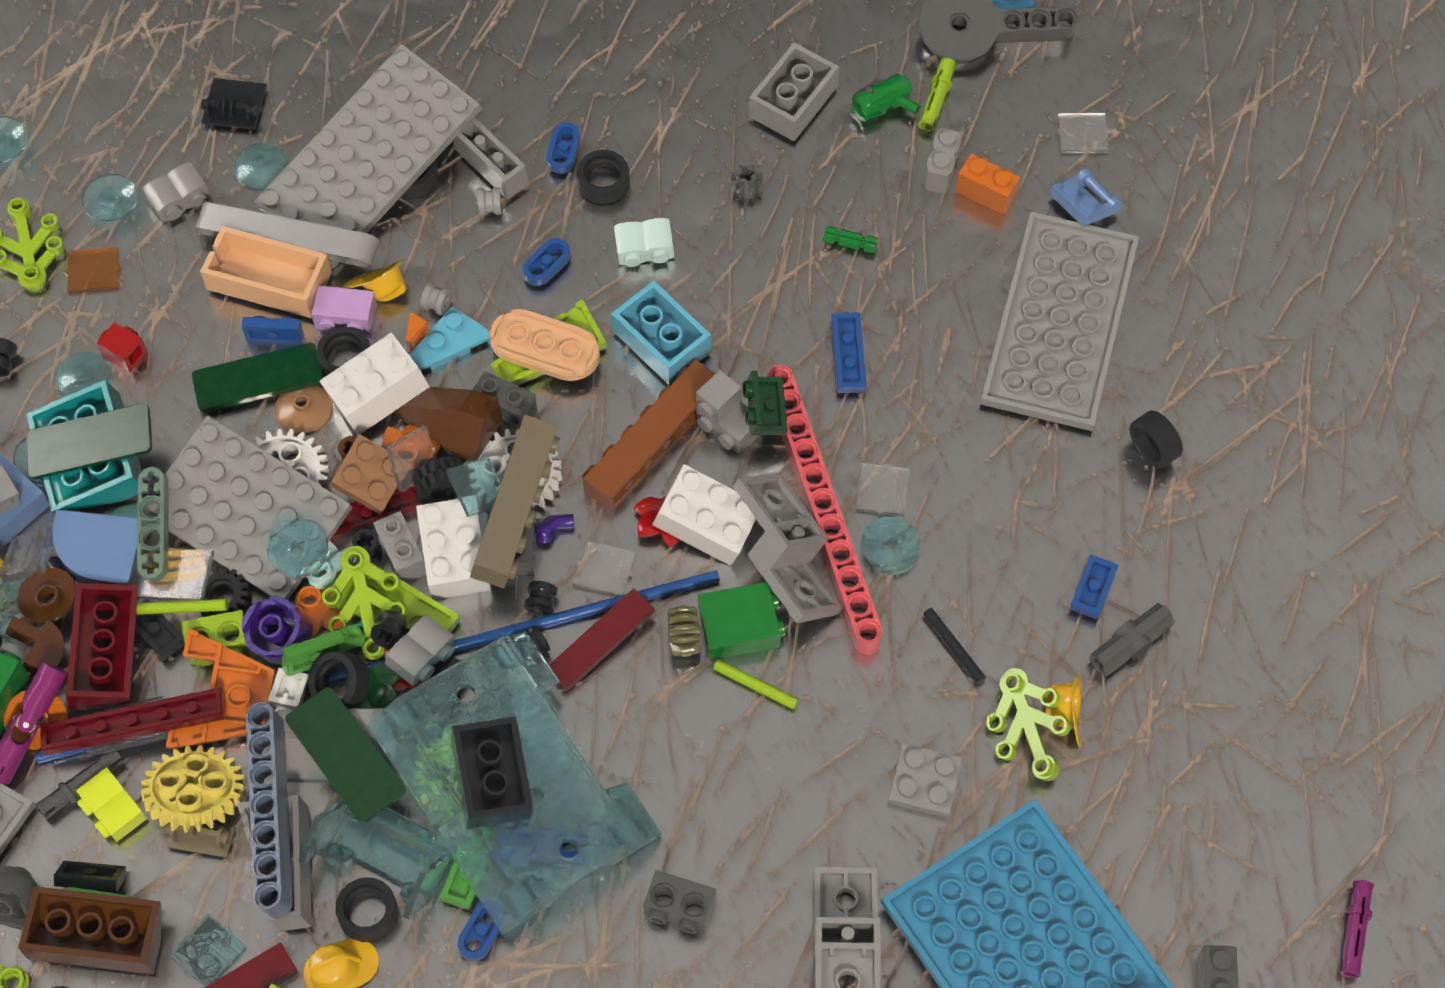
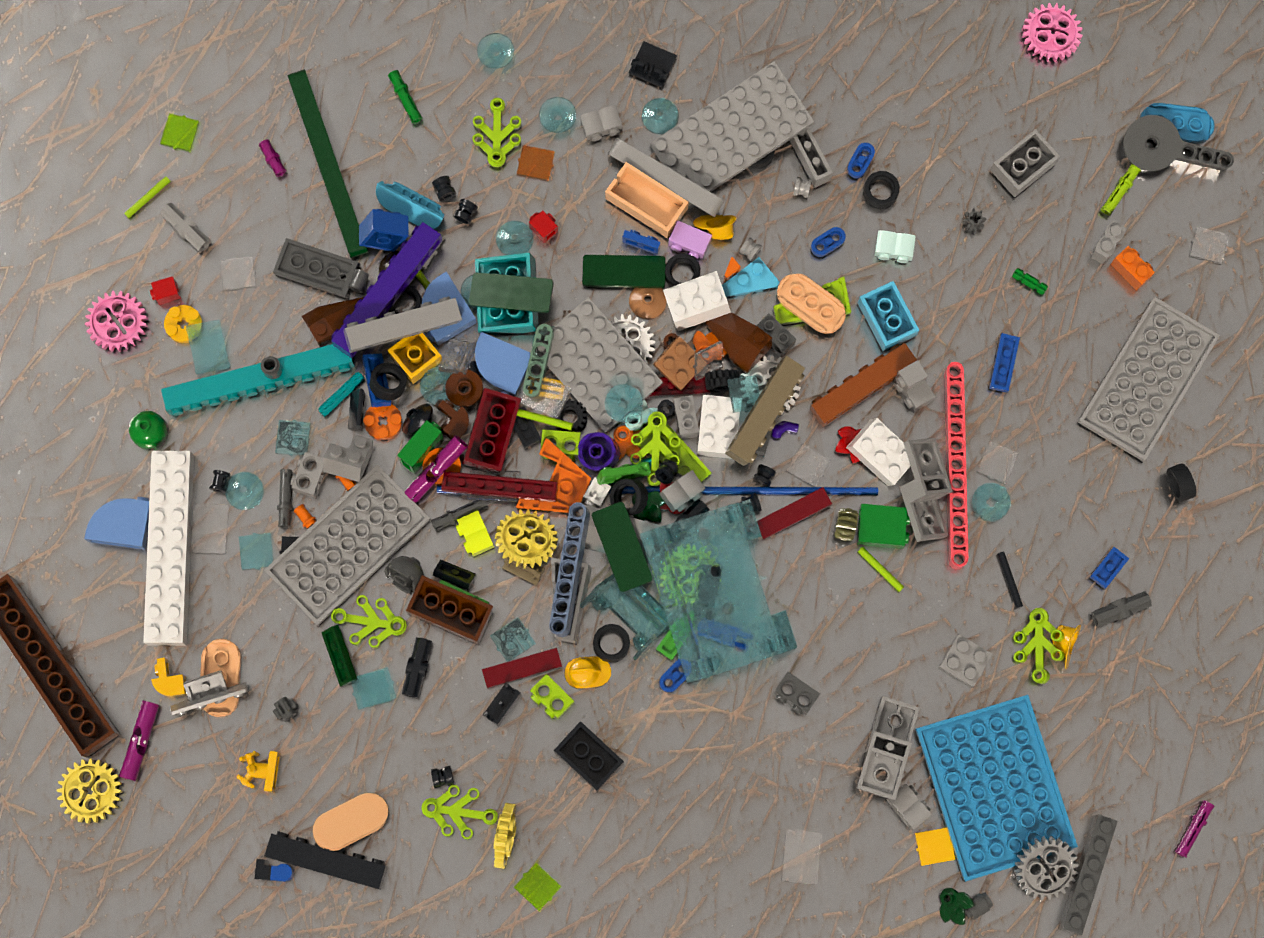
camera: 15 degrees right, 15 degrees up
black brick [451,716,533,829] -> none
dark green bracket [743,371,788,436] -> none
green piece [851,74,920,122] -> none
medium blue plate [1049,168,1124,227] -> none

